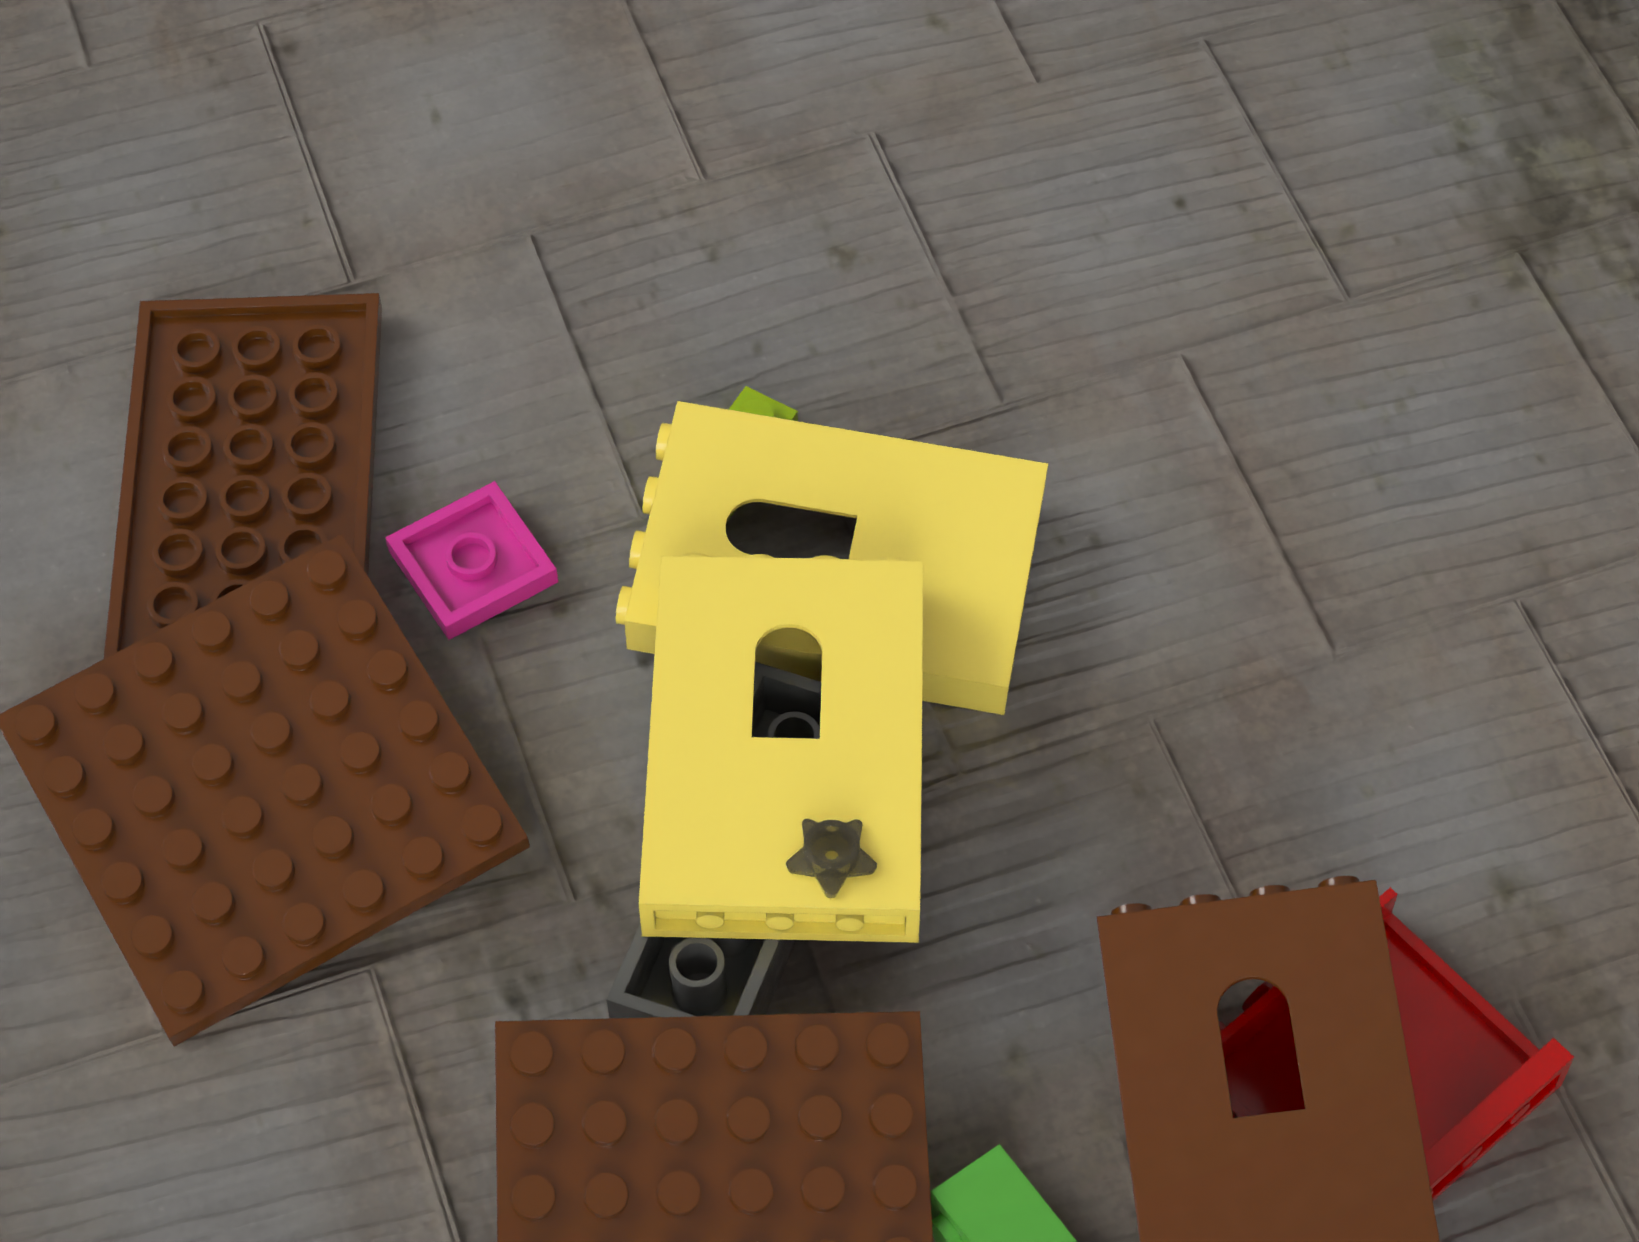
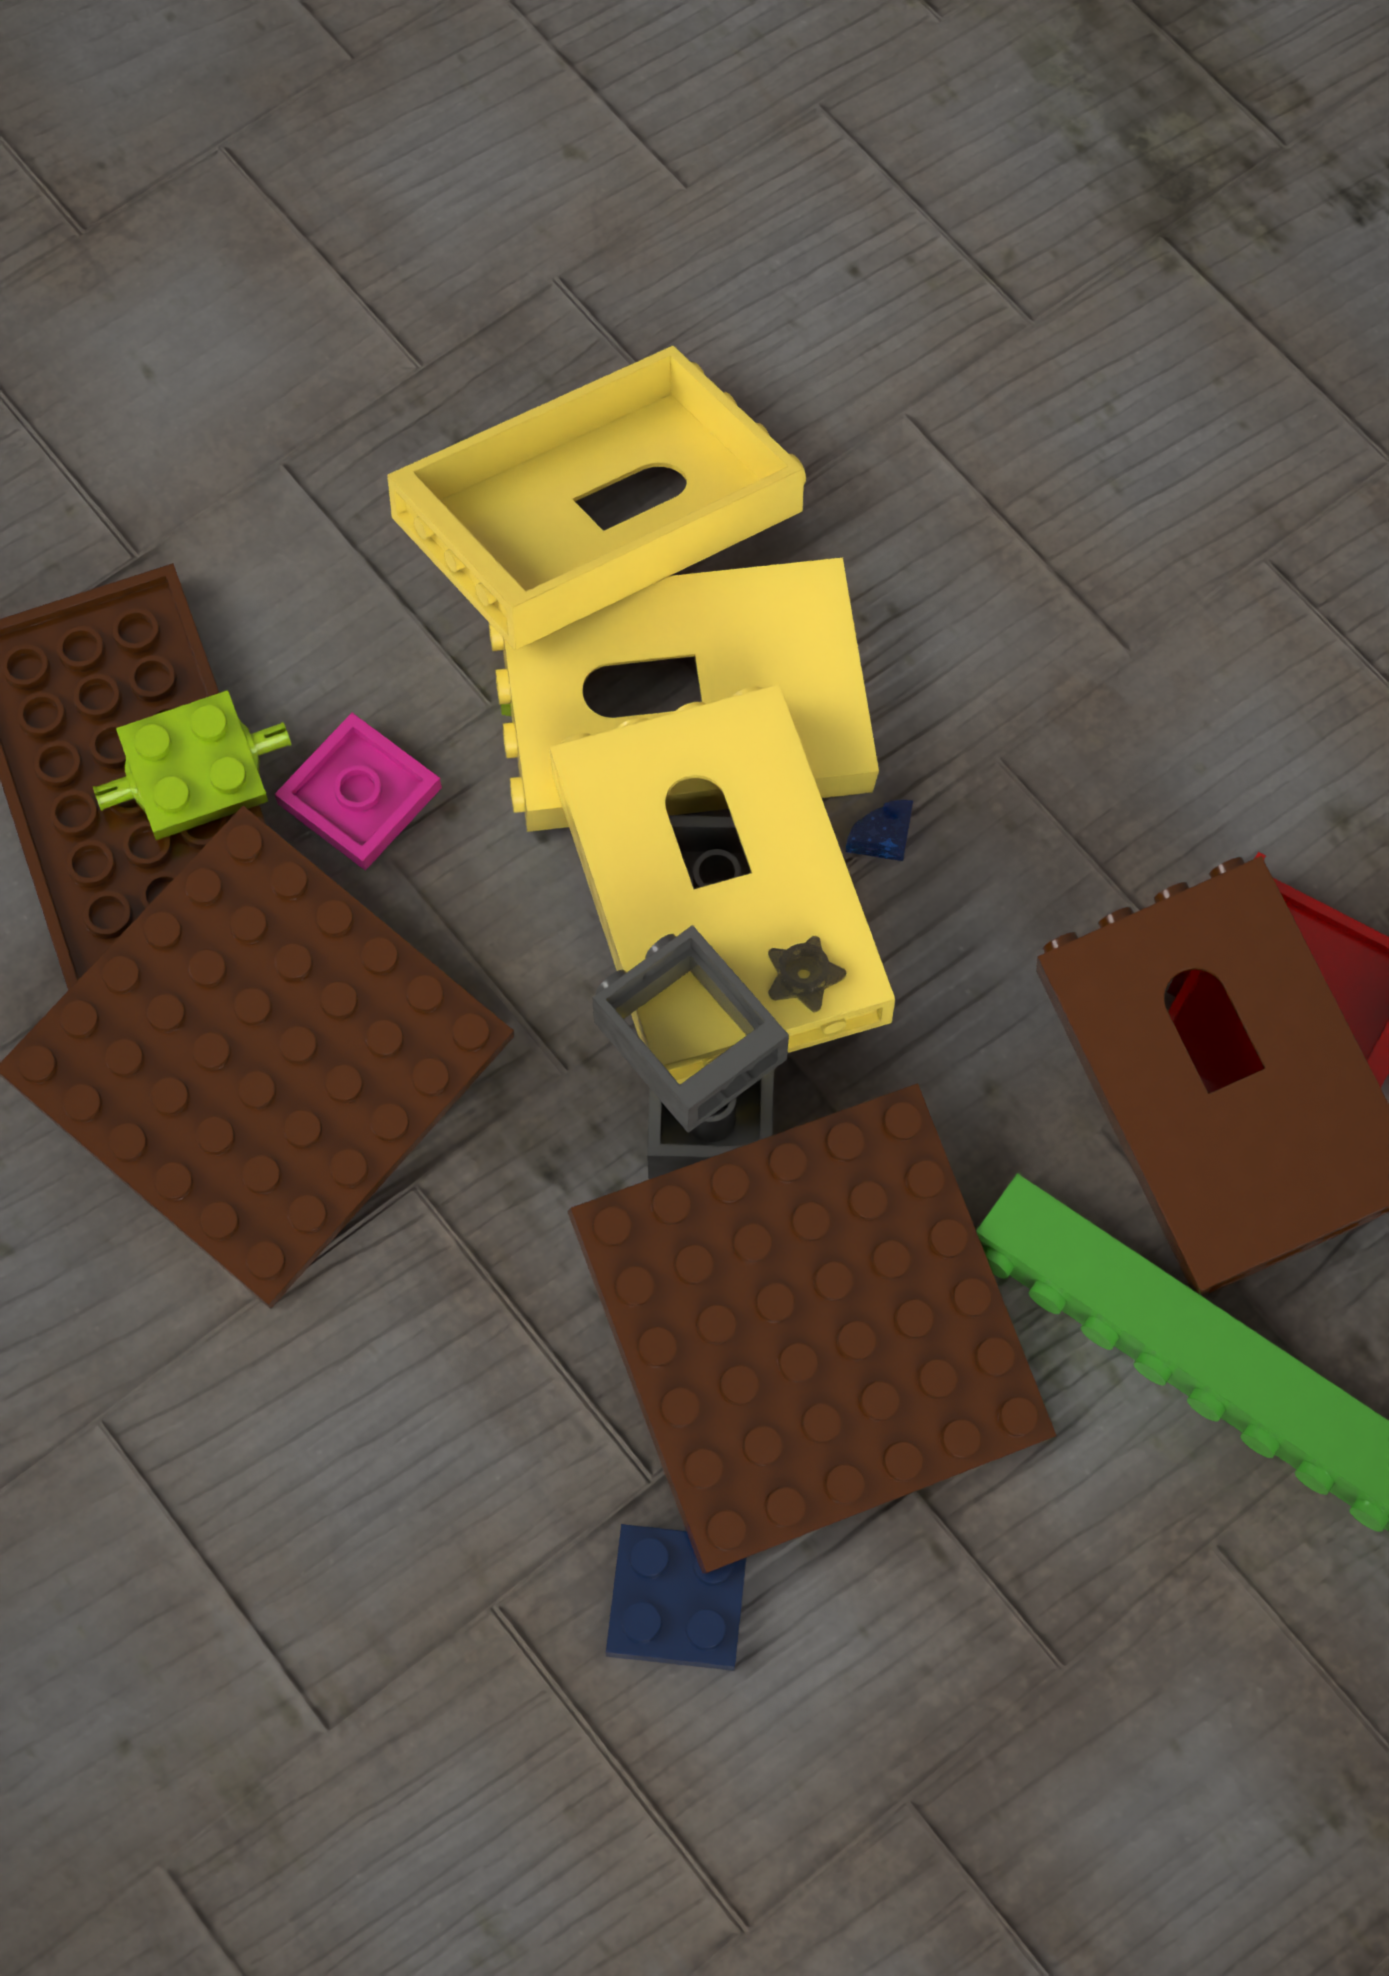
camera: 20 degrees left, 10 degrees up
none -> lime plate [93,690,292,840]
none -> light yellow panel [387,346,806,650]
none -> dark grey window [592,925,789,1133]
none -> clear blue tile [845,800,913,861]

